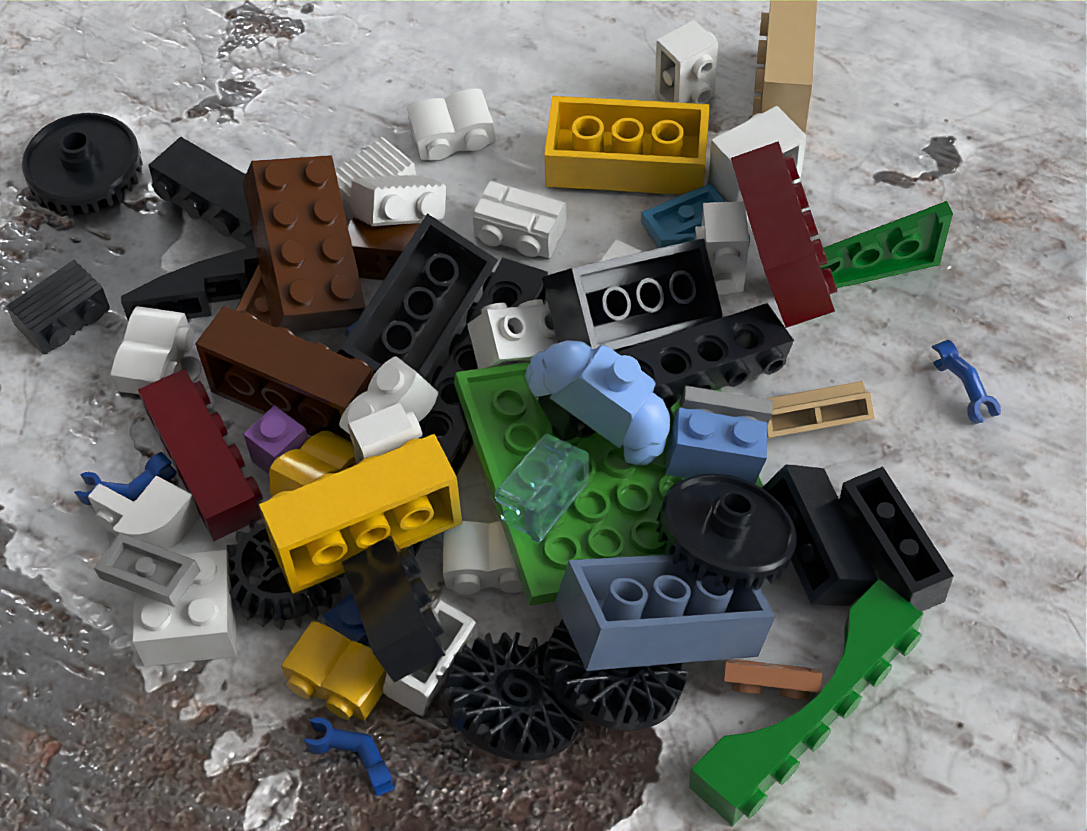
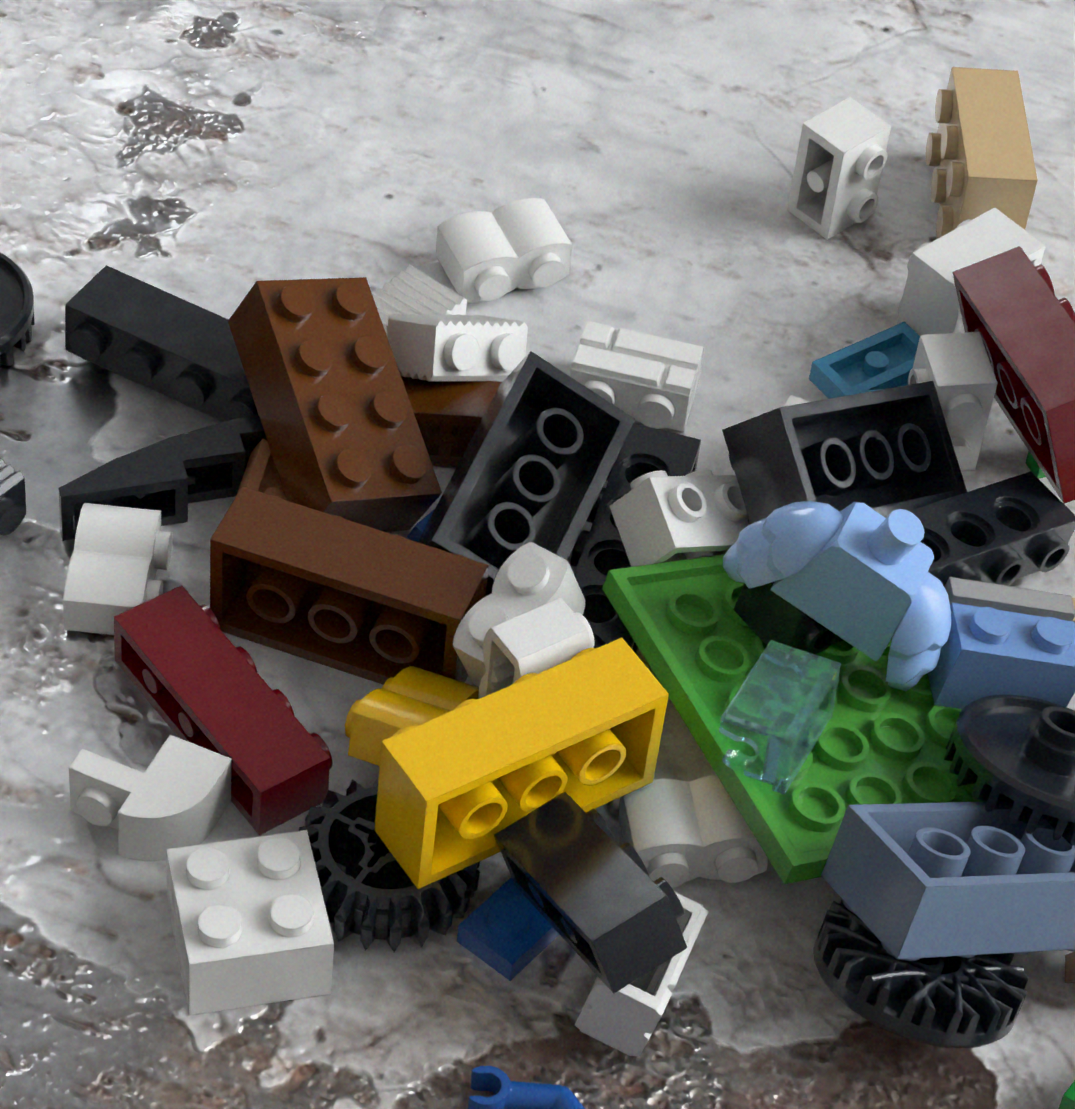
camera: 15 degrees left, 10 degrees down
blue arm [74,452,177,505] -> none
light grey plate [94,532,201,607] -> none
medium lavender brick [243,405,308,474] -> none
yellow brick [281,621,387,721] -> none
black wheel [443,632,584,761] -> none
yellow brick [544,96,710,195] -> none

